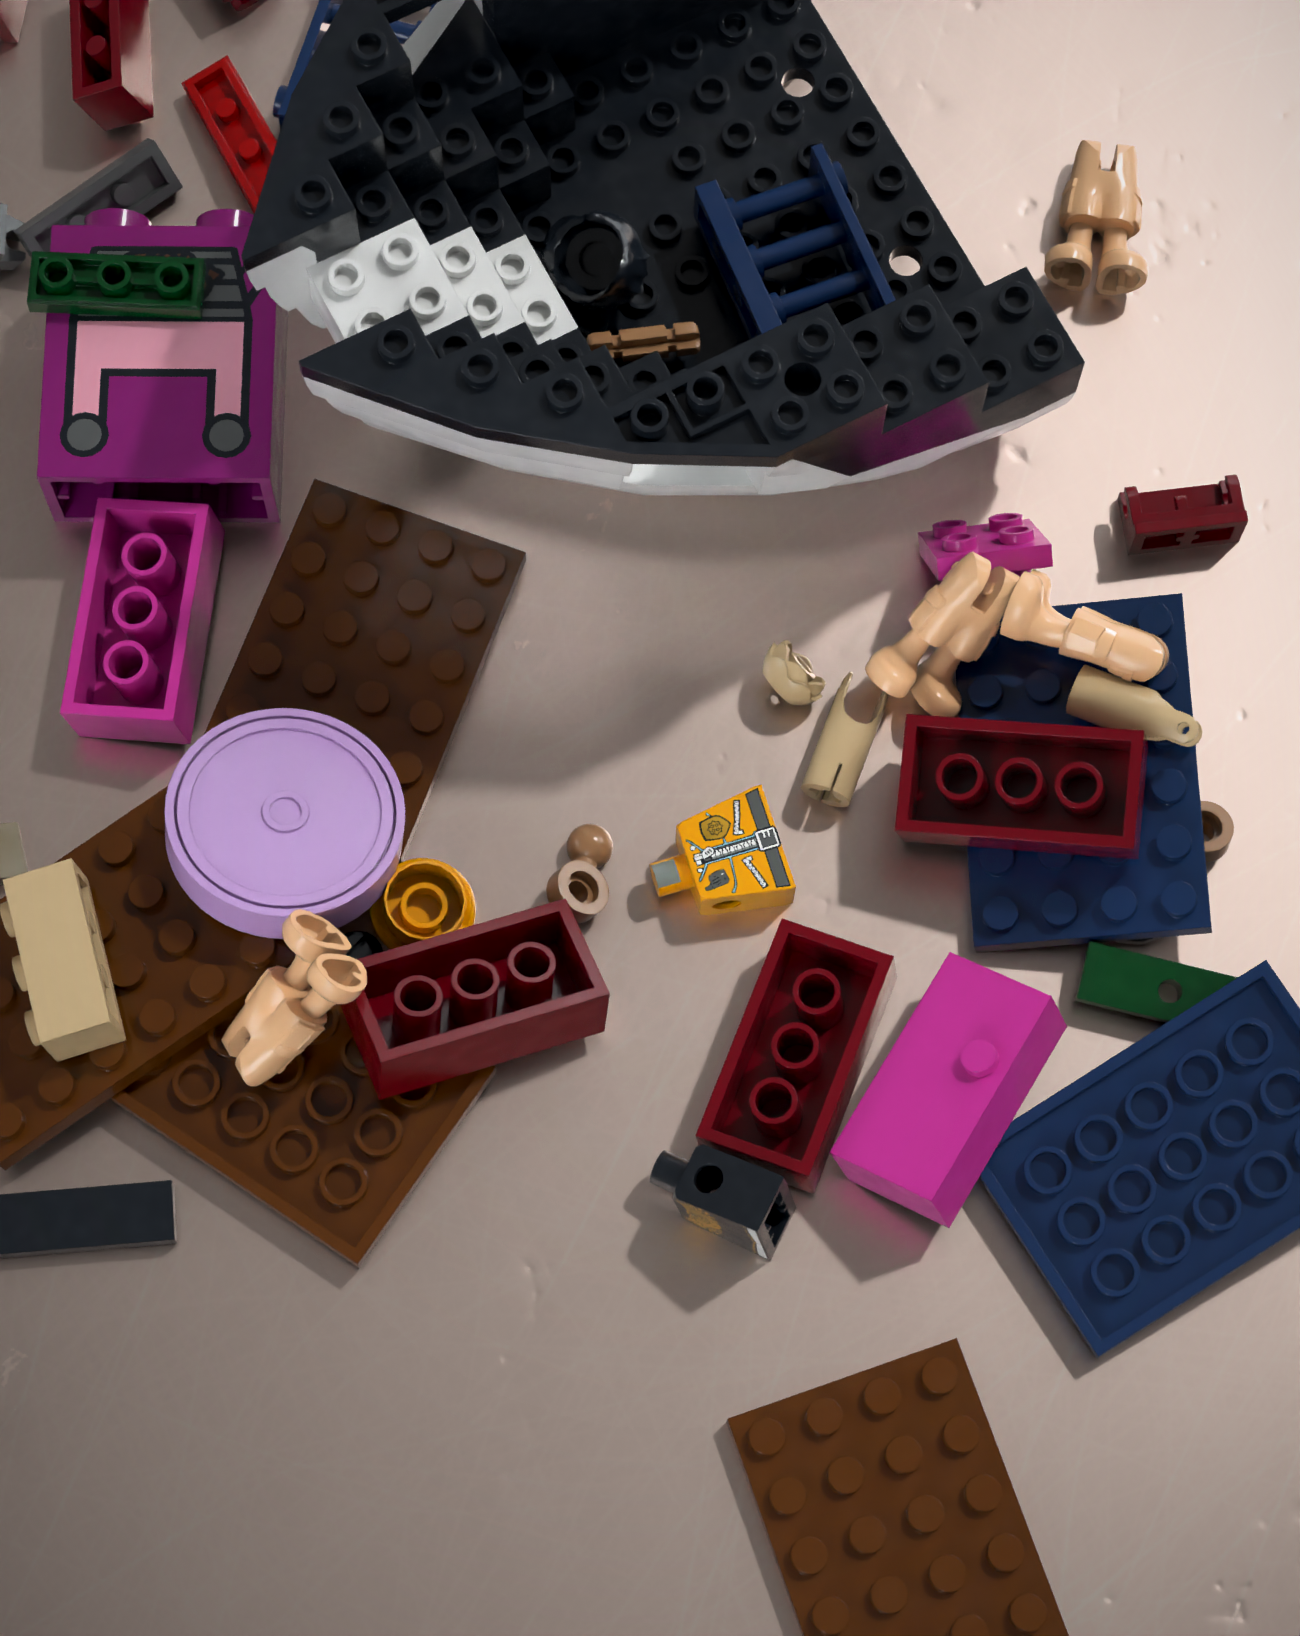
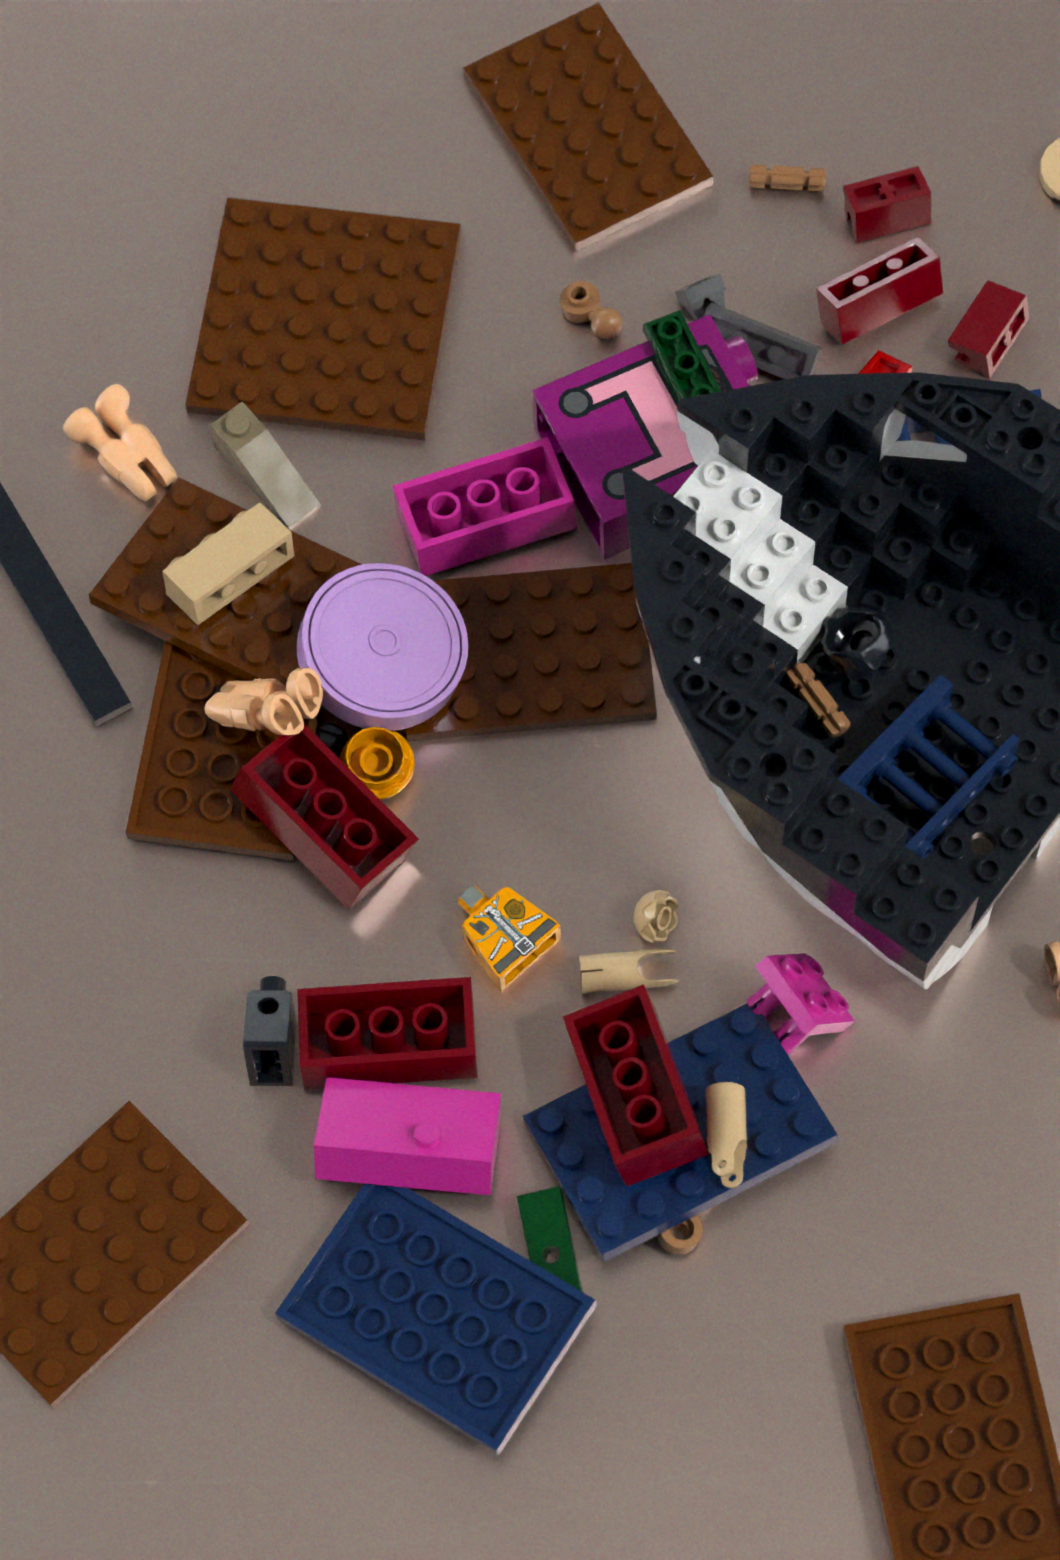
camera: 70 degrees right, 5 degrees down
medium nougat plate [546,824,613,923] -> none
light nougat piece [865,551,1020,717] -> none
light nougat piece [1000,569,1169,682] -> none
dark red hinge [1117,474,1249,555] -> none

